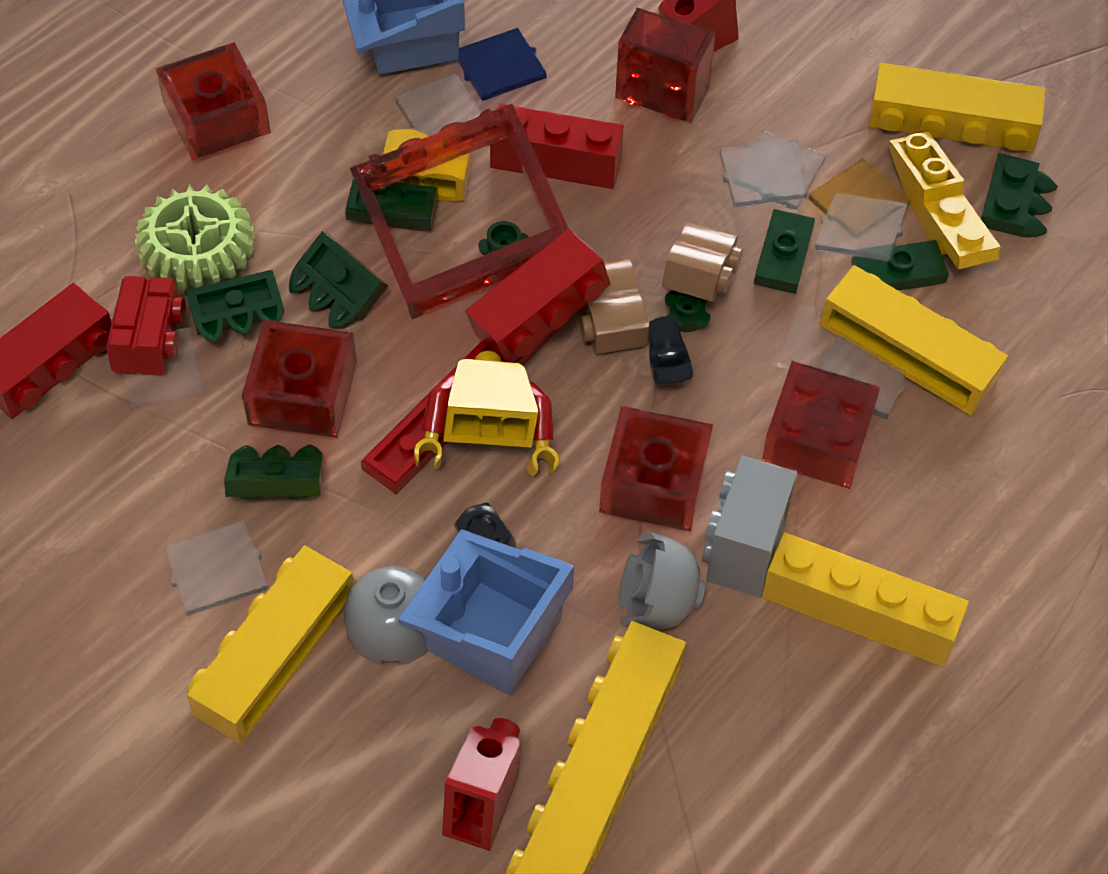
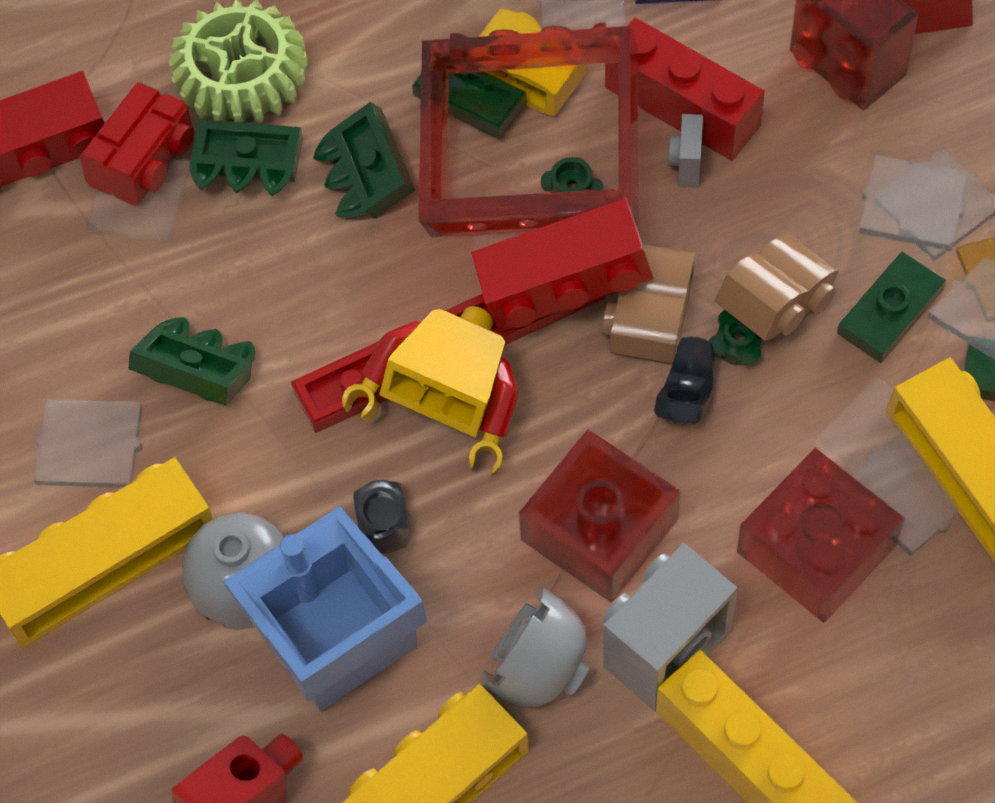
camera: 30 degrees right, 5 degrees up
clear red brick [242,320,357,438] -> none
none -> light grey plate [669,114,703,188]

